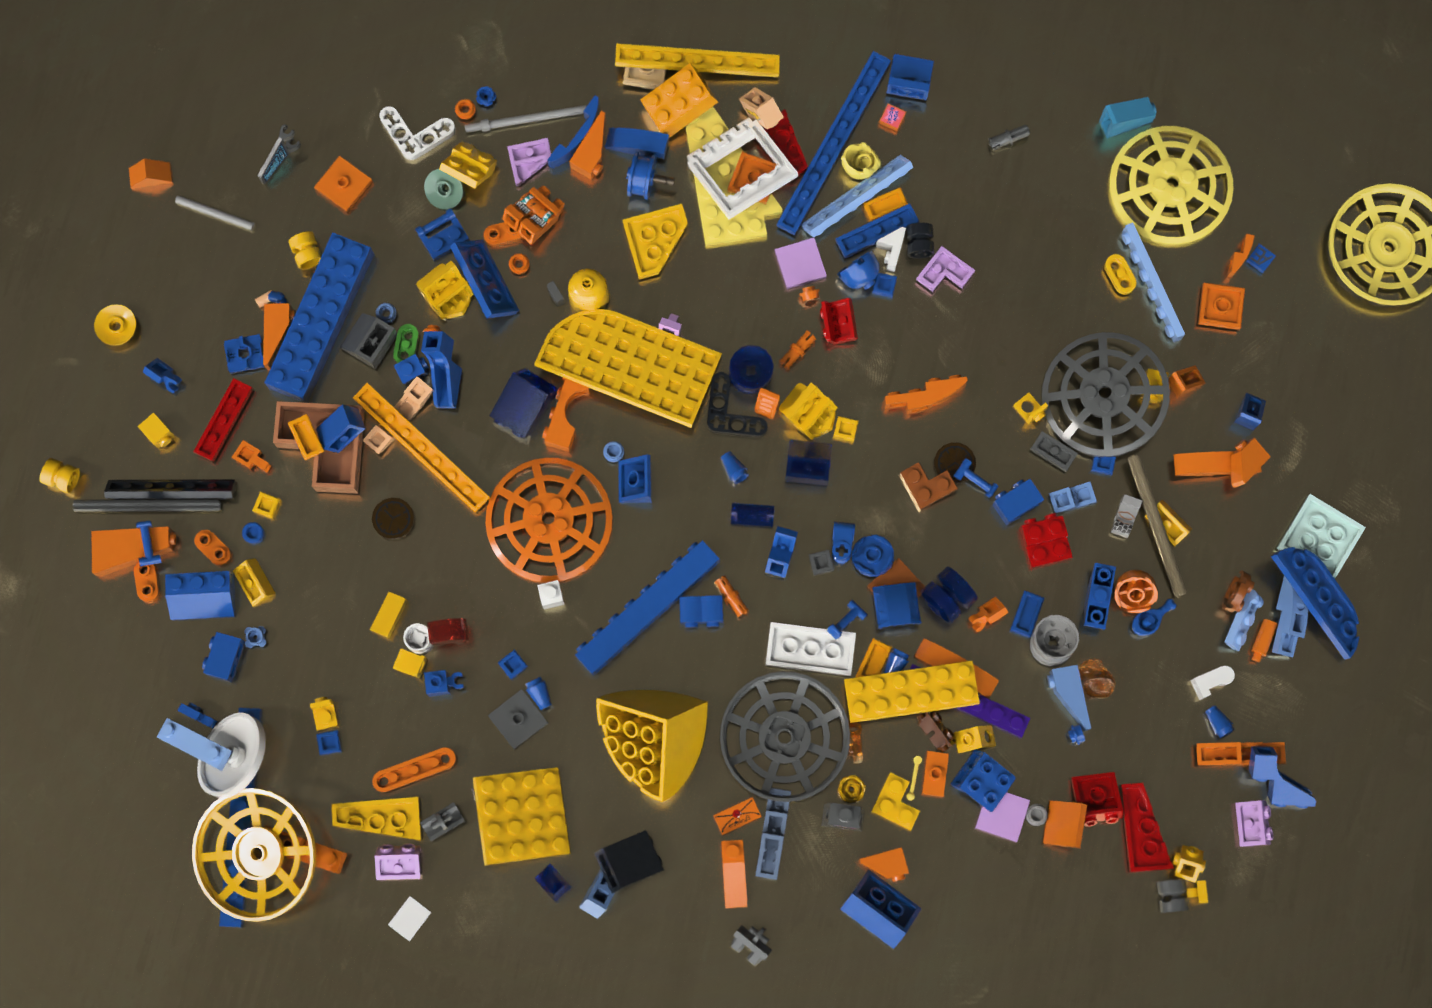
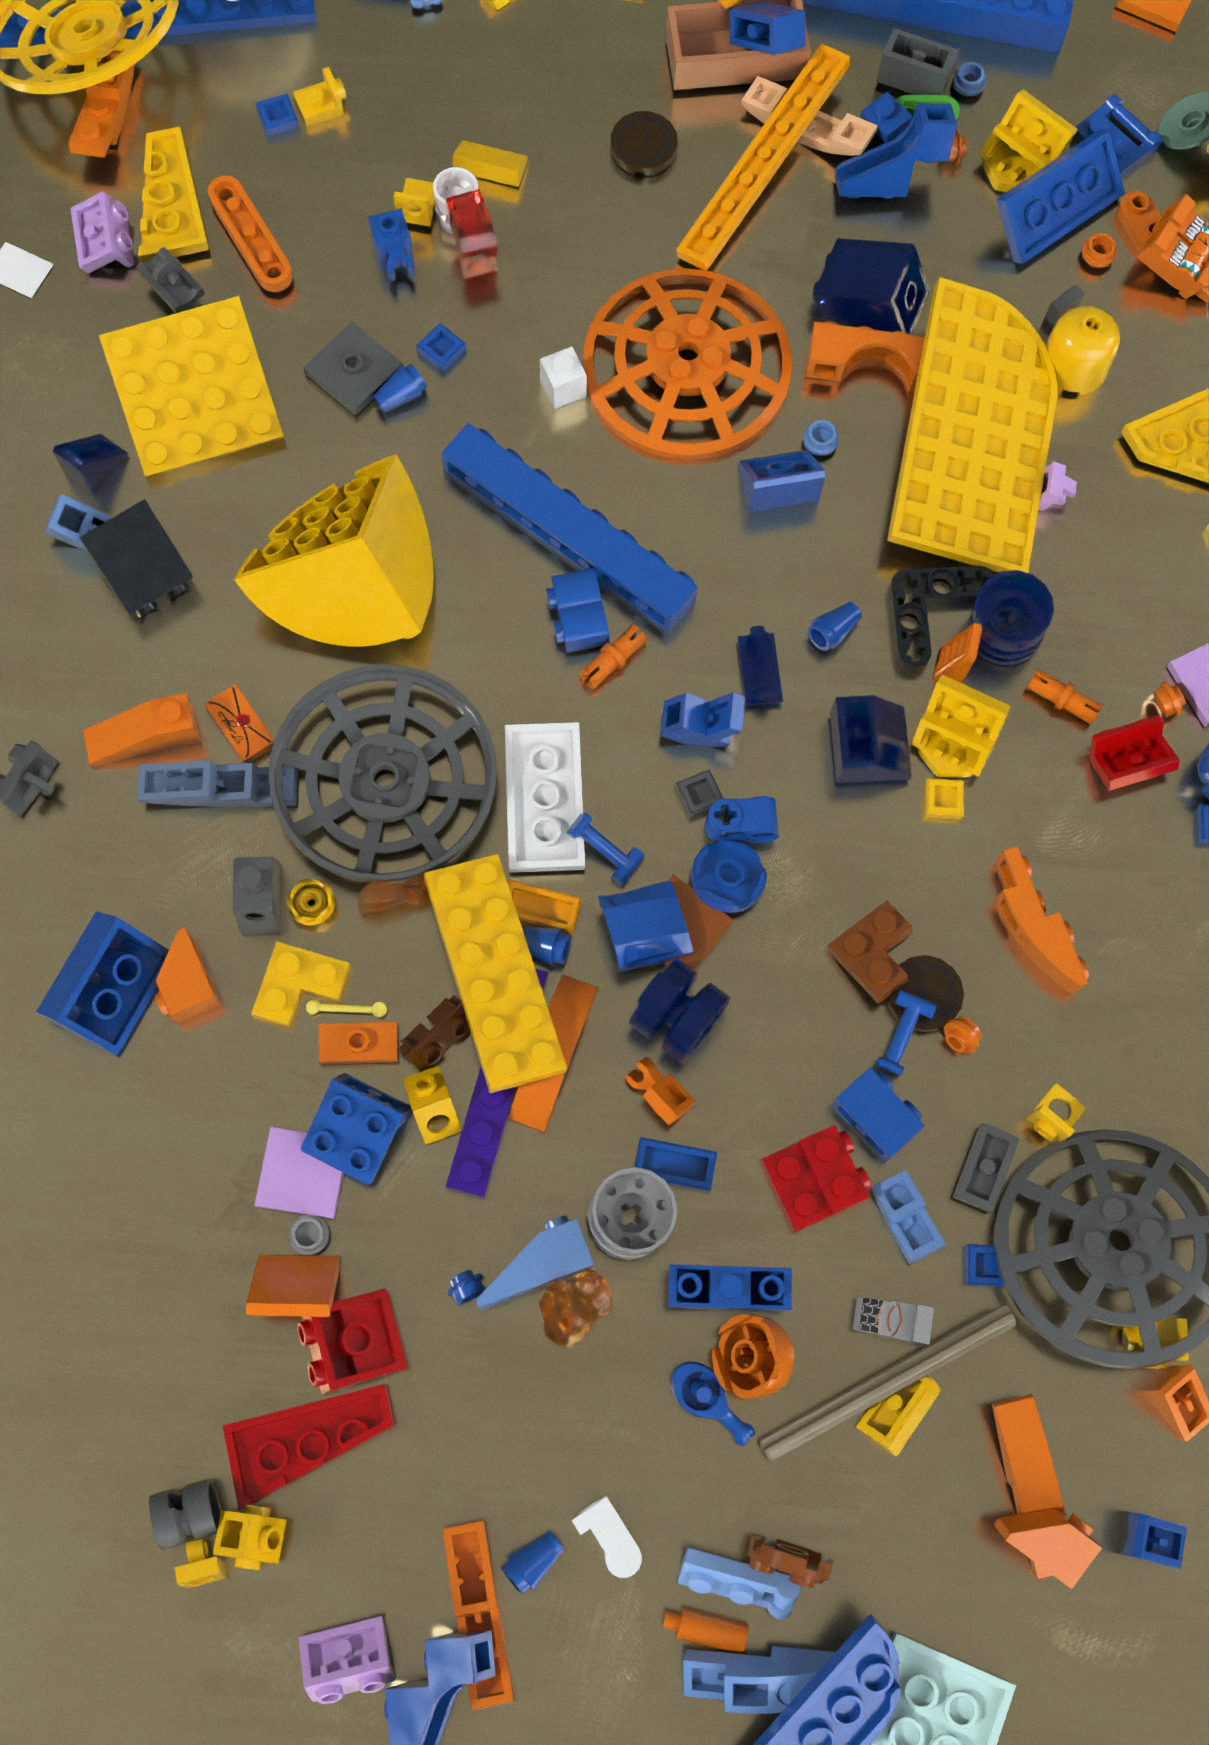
camera: 75 degrees right, 5 degrees down
none -> orange plate [944,1016,982,1053]

